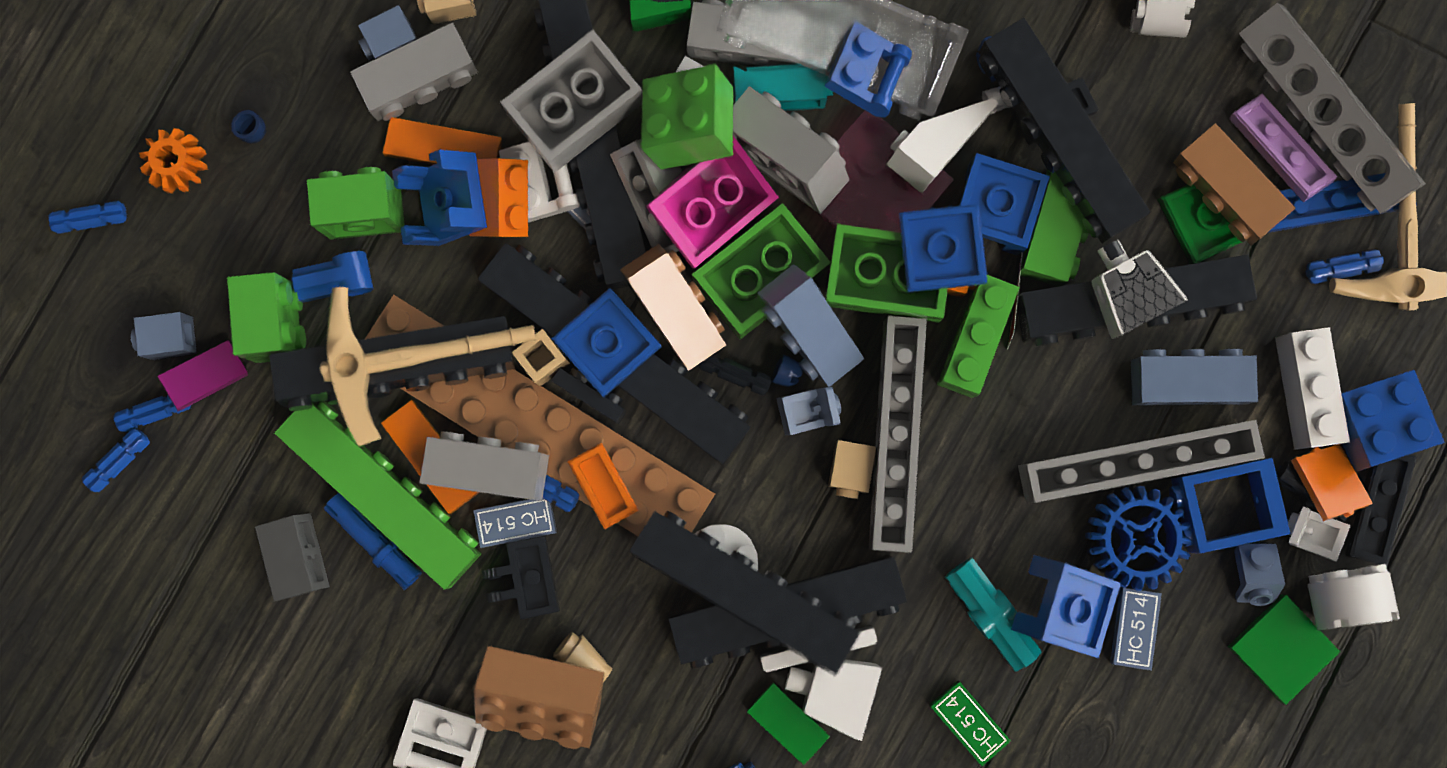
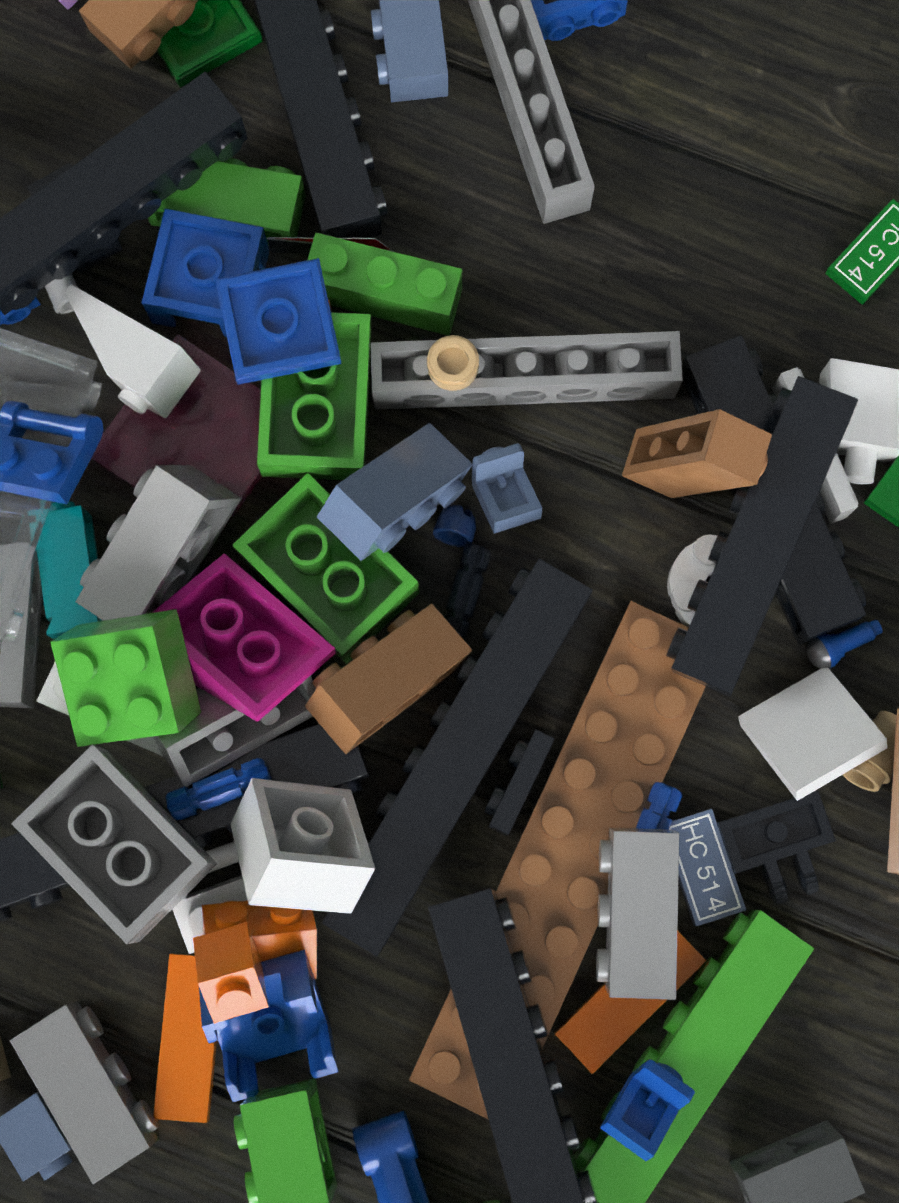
camera: 95 degrees left, 5 degrees down
tan piece [320,287,536,446] -> none
blue pin [324,493,422,590] -> none
tan brick [512,329,570,386] -> none
blue tile [552,288,662,397] -> none
orange tile [567,443,639,529] -> none
tan brick [828,440,876,499] -> none
teal piece [945,557,1042,672] -> none
panel [1011,555,1121,658] -> none
blue gear [1085,486,1193,591] -> none
torso [1092,239,1187,339] -> none
sand blue tile [1110,587,1162,671] -> none
none -> blue axle [166,758,271,820]
none -> orange brick [193,922,269,1024]
none -> white brick [231,778,375,913]
none -> tan tile [427,335,479,391]
none -> blue bracket [600,1059,695,1161]
none -> medium nougat brick [622,409,772,498]
none -> white tile [738,667,888,801]
none -> blue piece [807,619,883,669]

